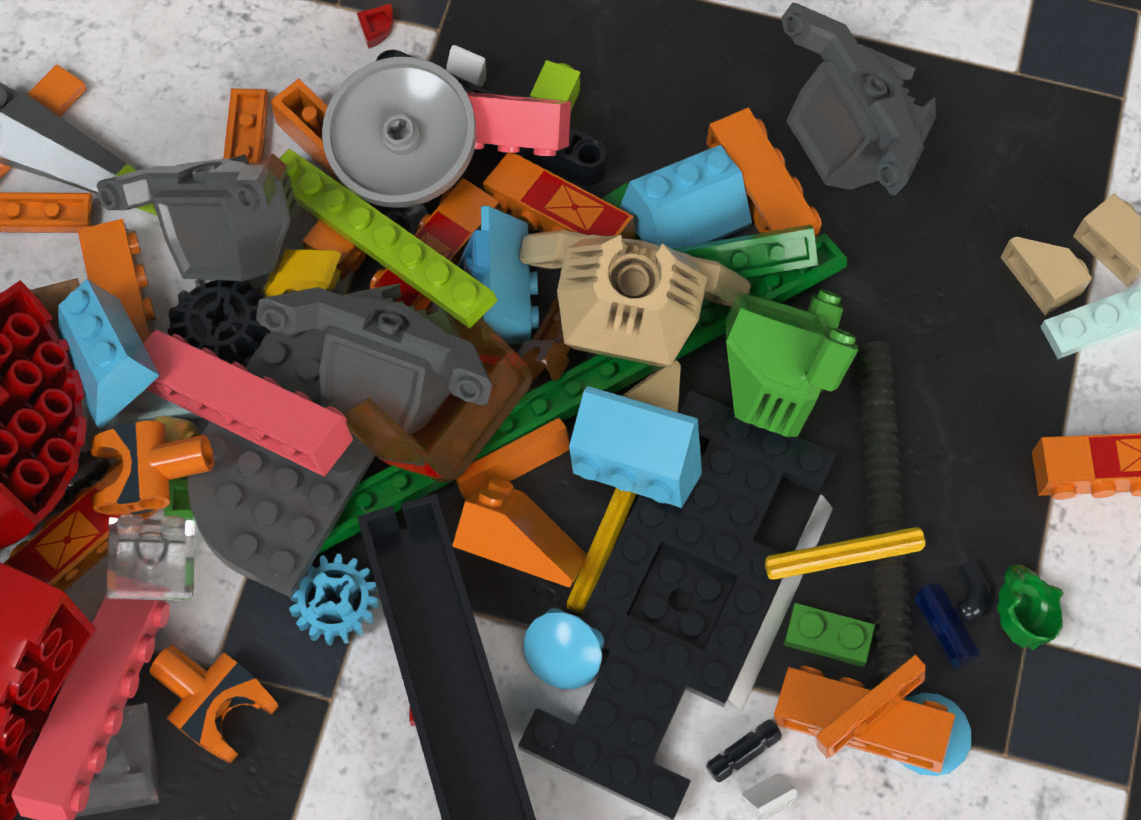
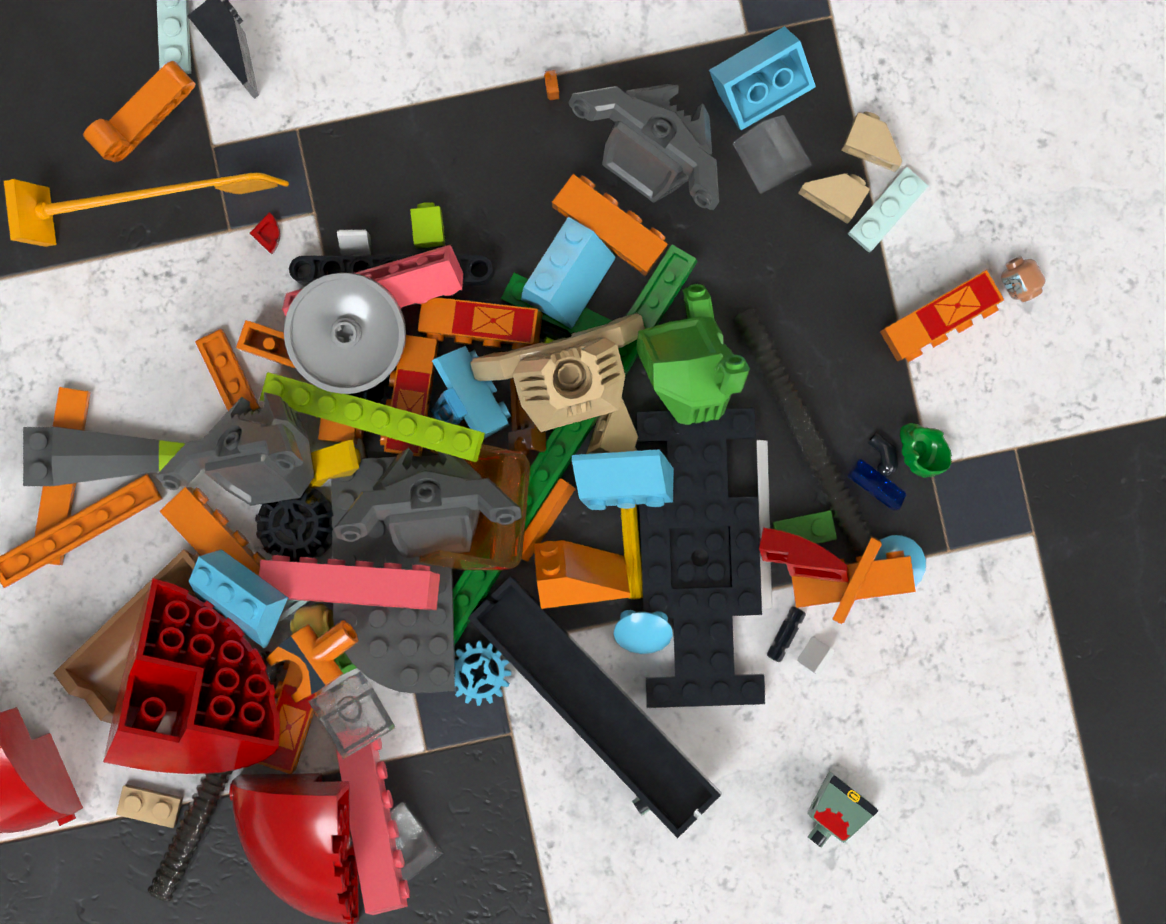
camera: 25 degrees left, 20 degrees up
orange connector [149,644,279,764] -> none
green plate [673,224,818,278] -> none
yellow axle [765,527,925,580] -> none
none -> orange tile [544,70,559,100]
none -> medium azure slope [709,26,816,130]
none -> clear slope [733,115,812,194]
none -> red slope [759,527,850,583]

